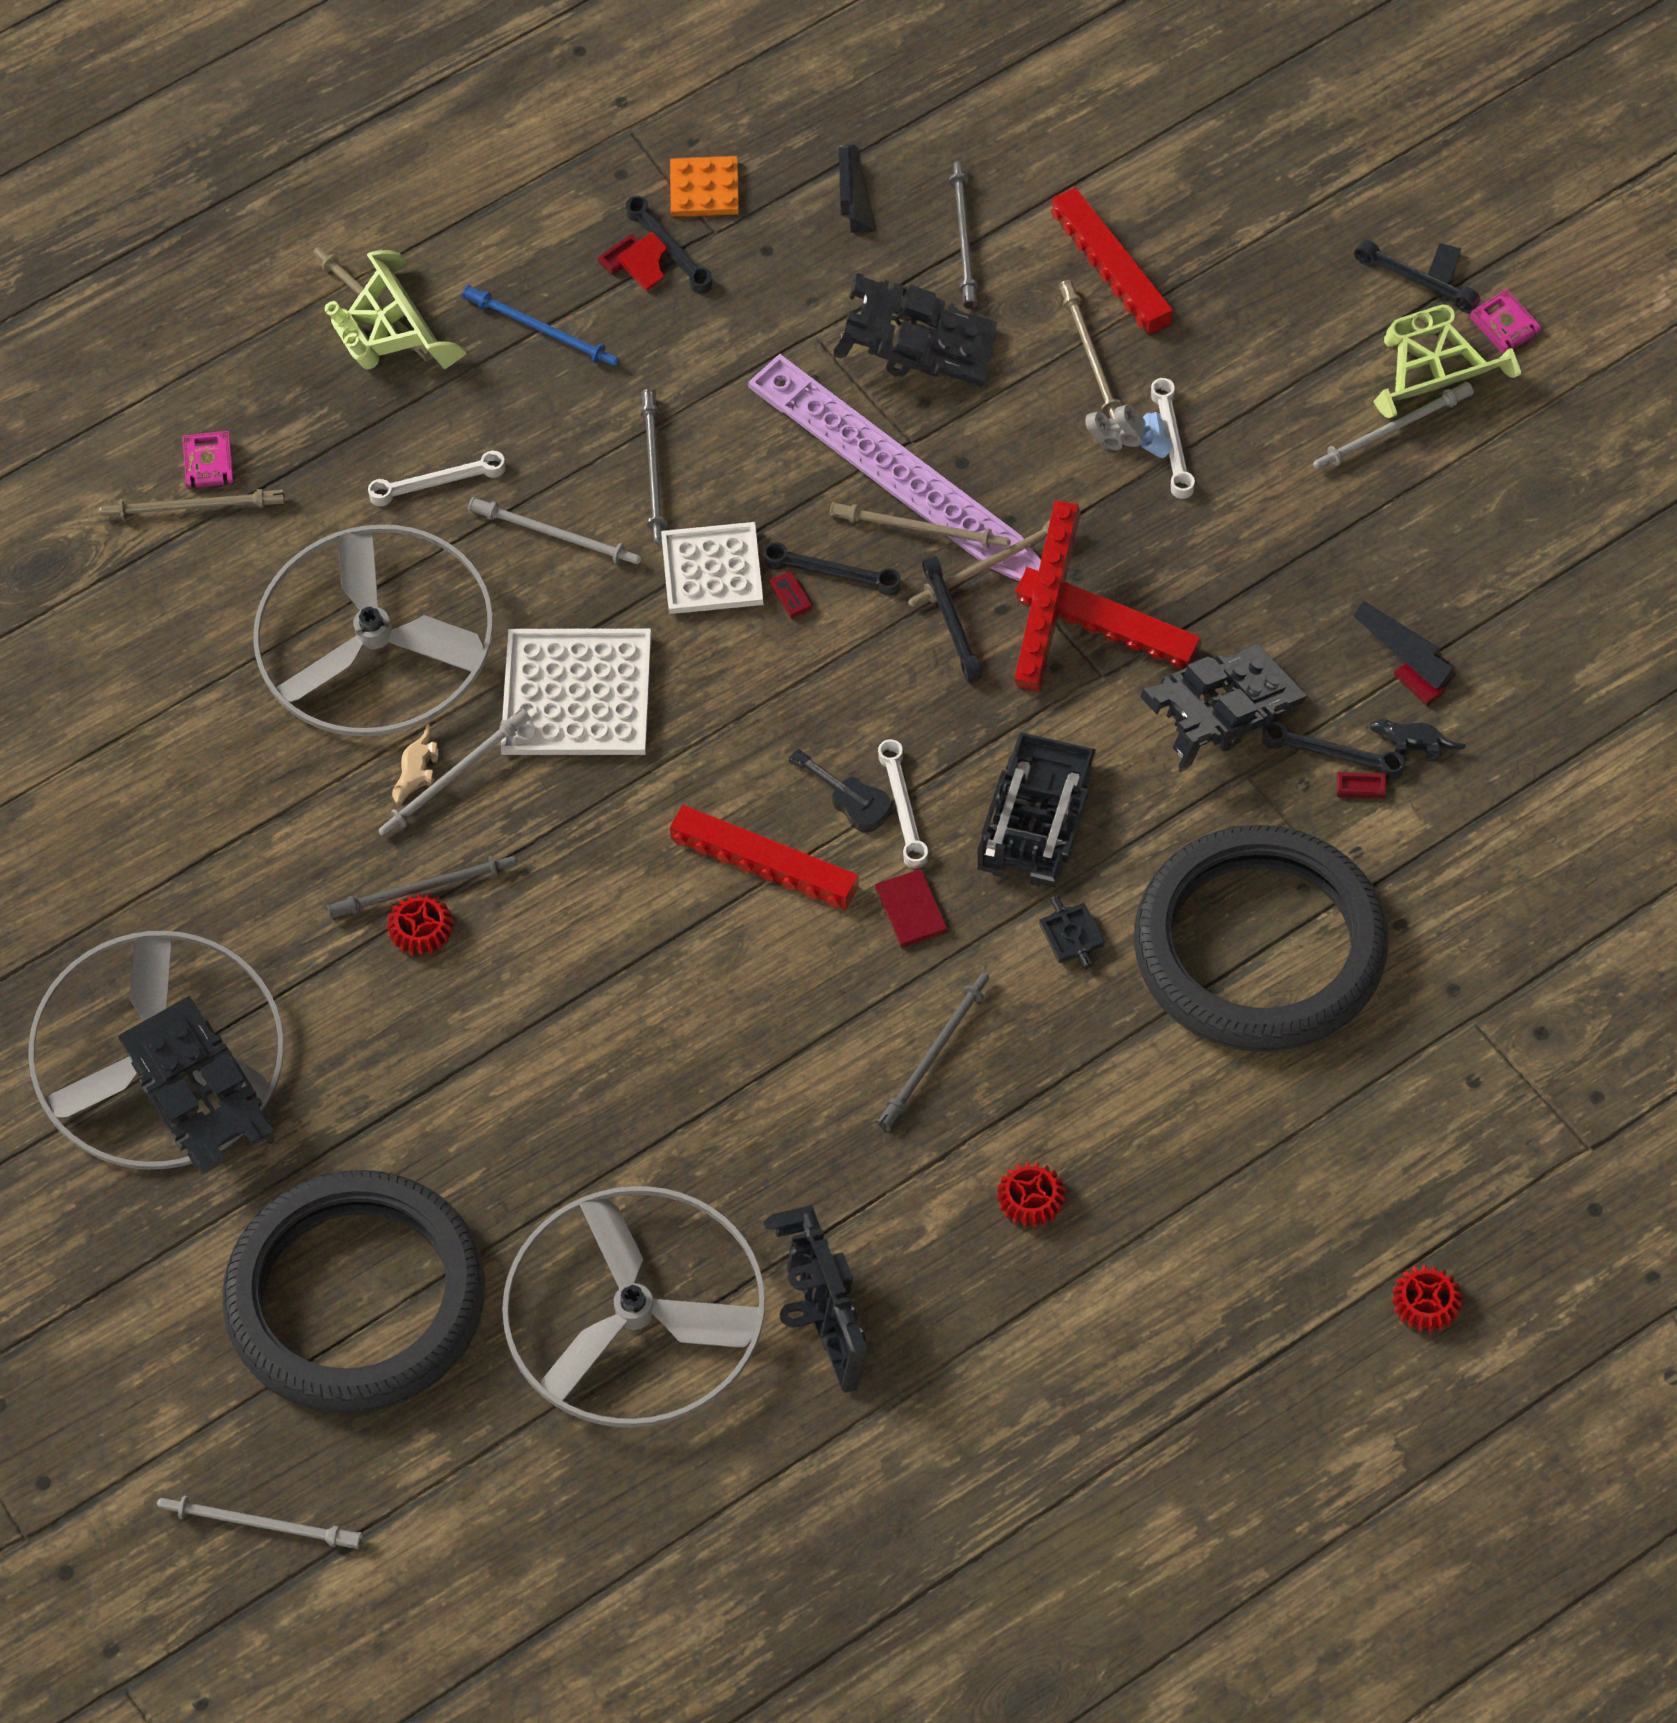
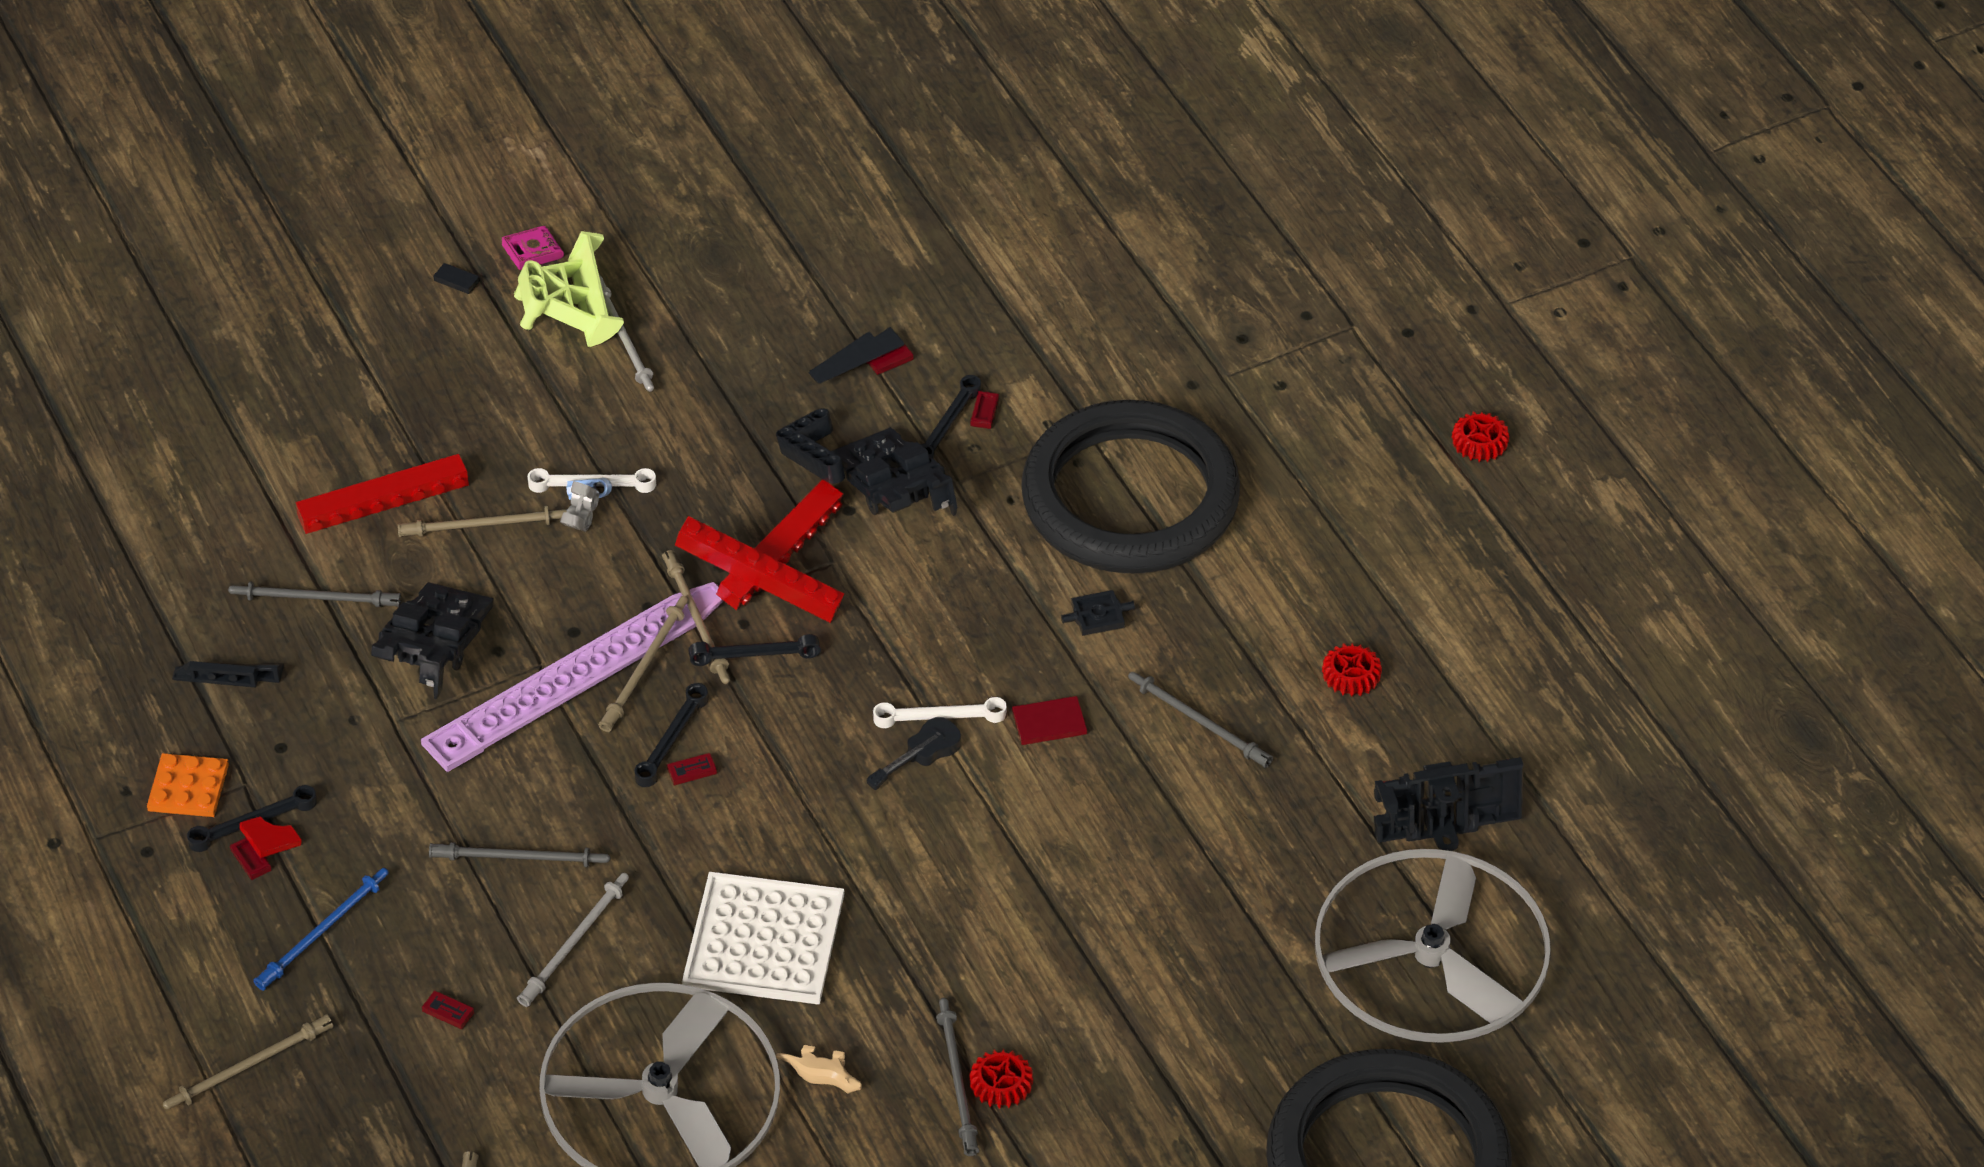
camera: 85 degrees left, 10 degrees down
yellowish green piece [325,250,466,370] -> none
white piece [368,451,505,506] -> none
light grey bar [379,708,531,836] -> none
white plate [661,522,763,614] -> none
red brick [669,804,859,910] -> none
black piece [977,732,1096,888] -> none
black piece [1354,239,1481,313] -> none
black animal [1370,718,1466,761] -> none
none -> dark red tile [422,990,474,1029]
none -> black beam [776,408,845,484]

